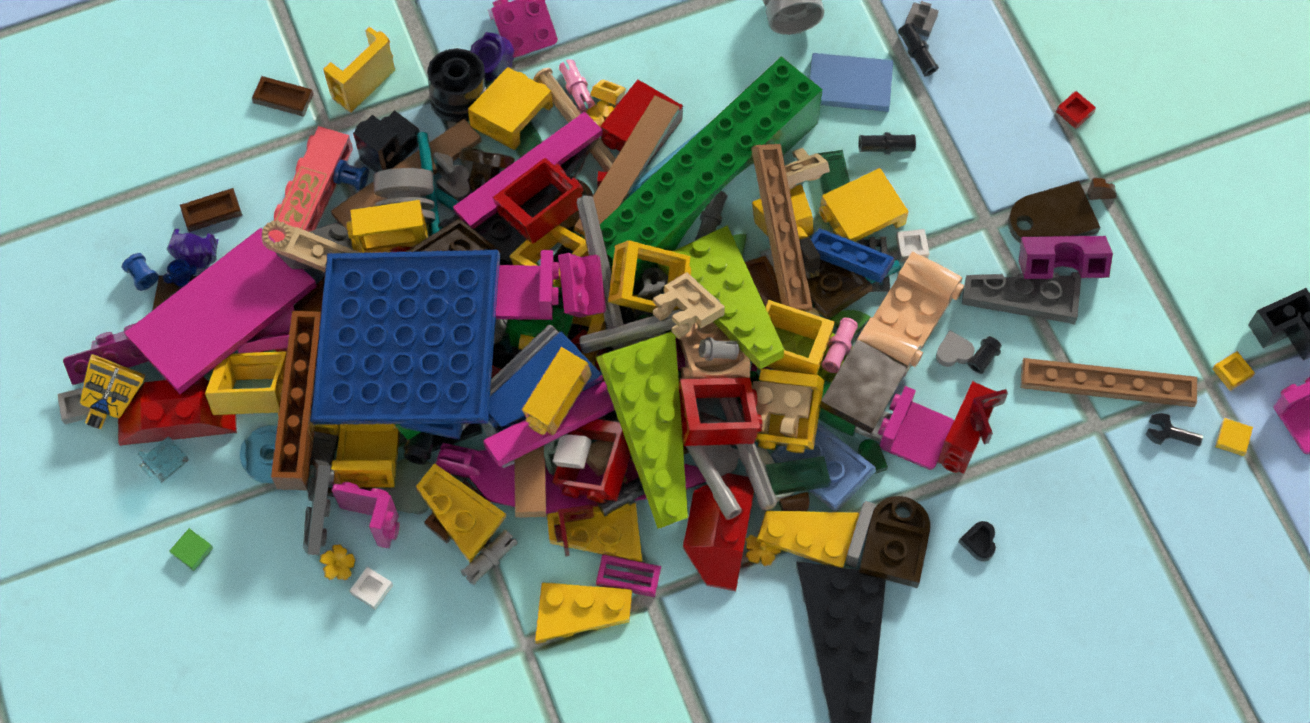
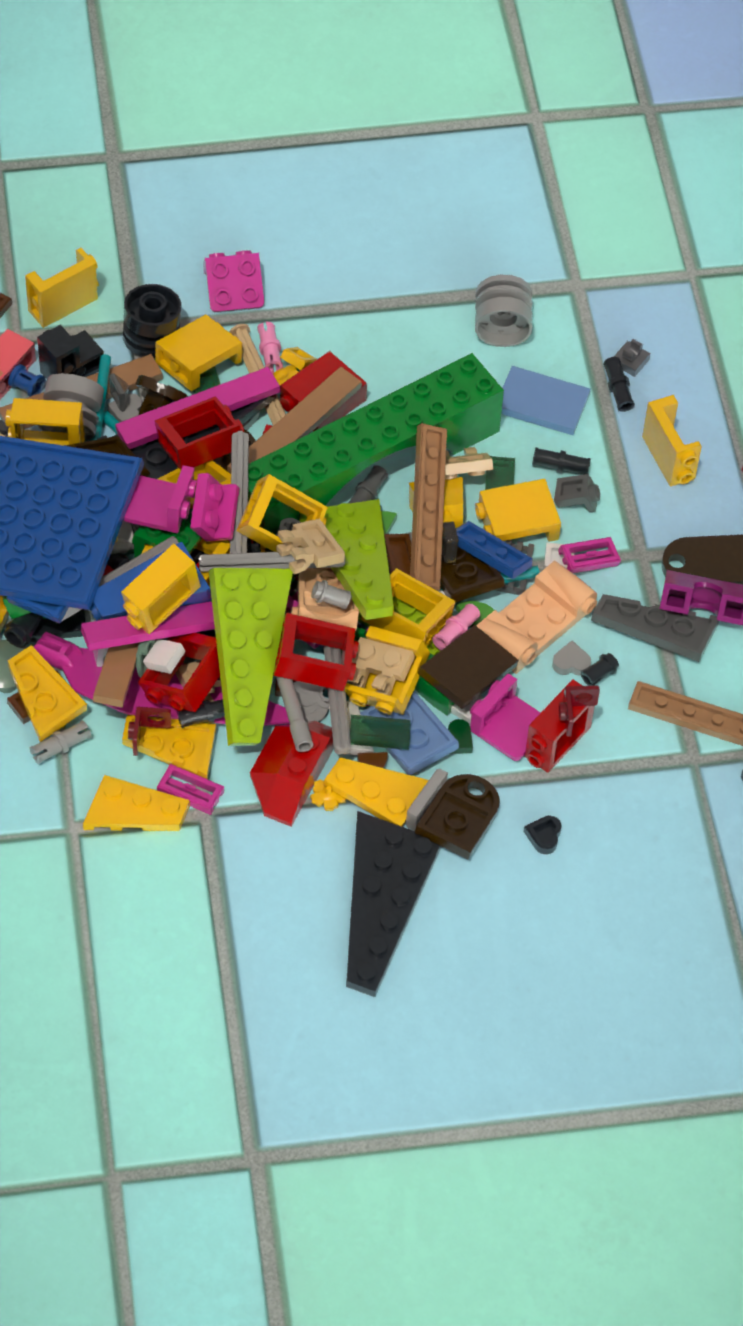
camera: 10 degrees right, 10 degrees down
dark purple hair [470,32,514,81] -> none
none -> dark grey bracket [554,474,600,513]
none -> dark pink tile [558,537,621,573]
none -> yellow panel [642,395,702,487]

